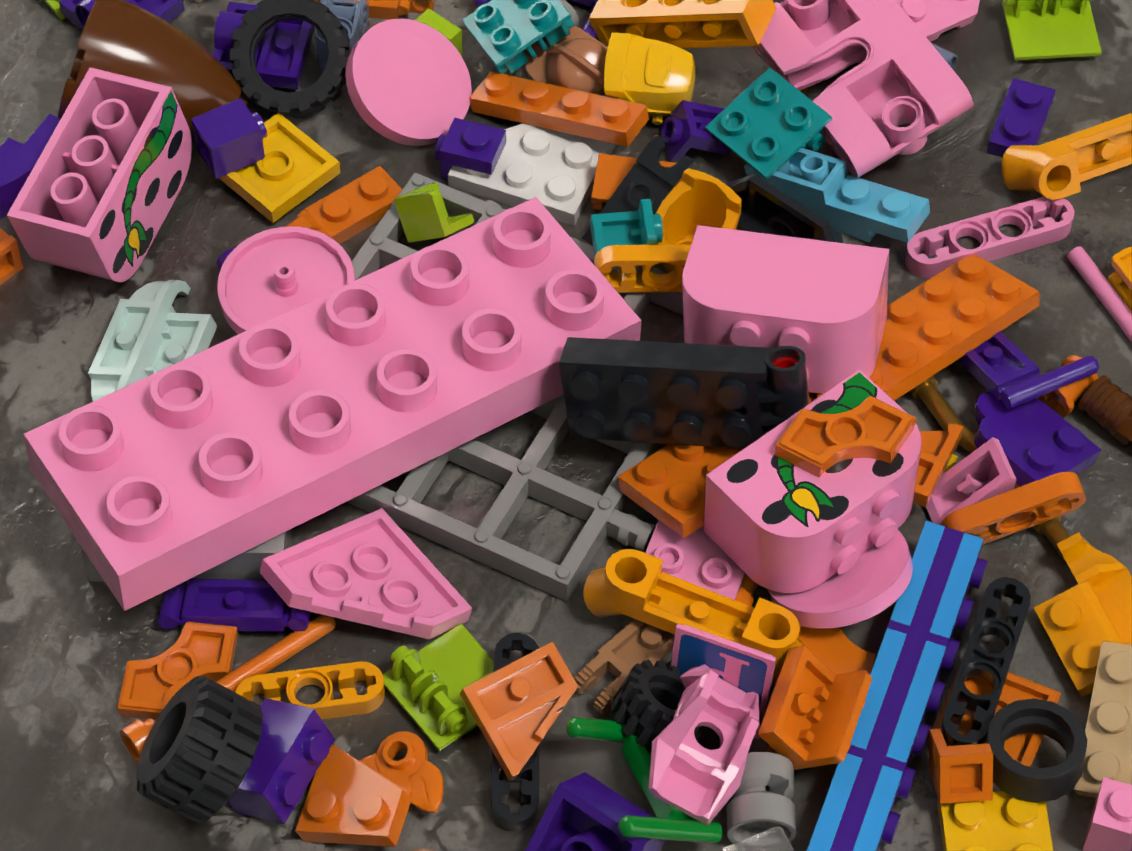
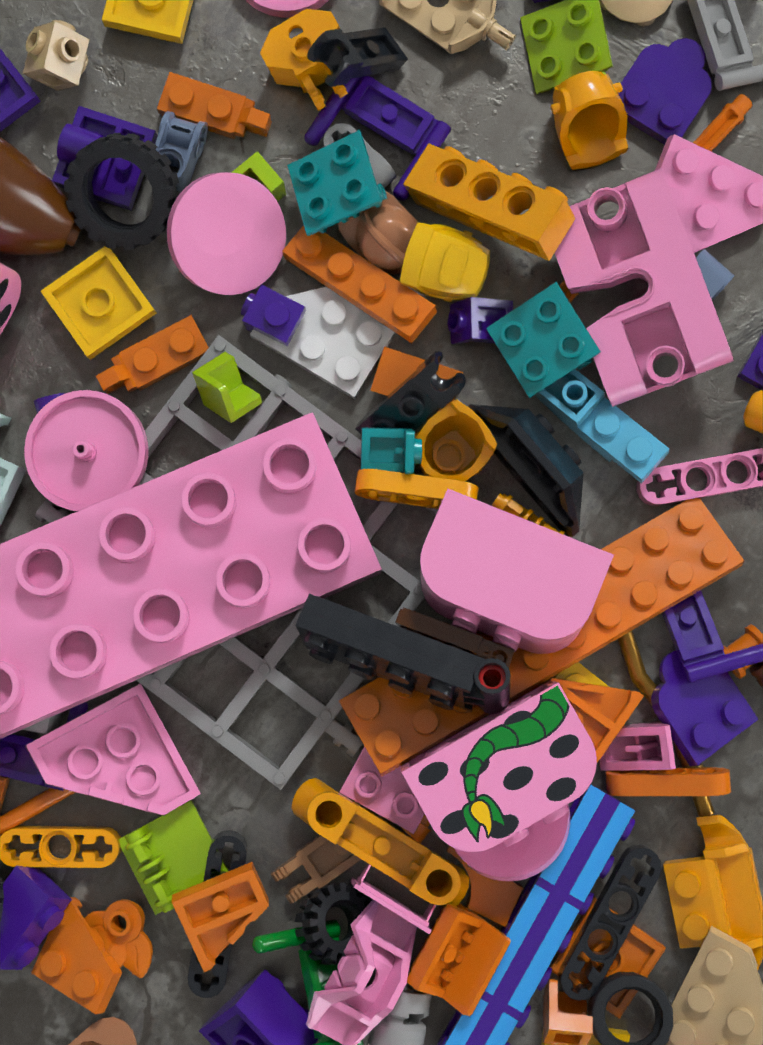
camera: 10 degrees right, 30 degrees up
dark purple brick [191,98,267,179] -> none
orange tile [775,396,916,478] -> none

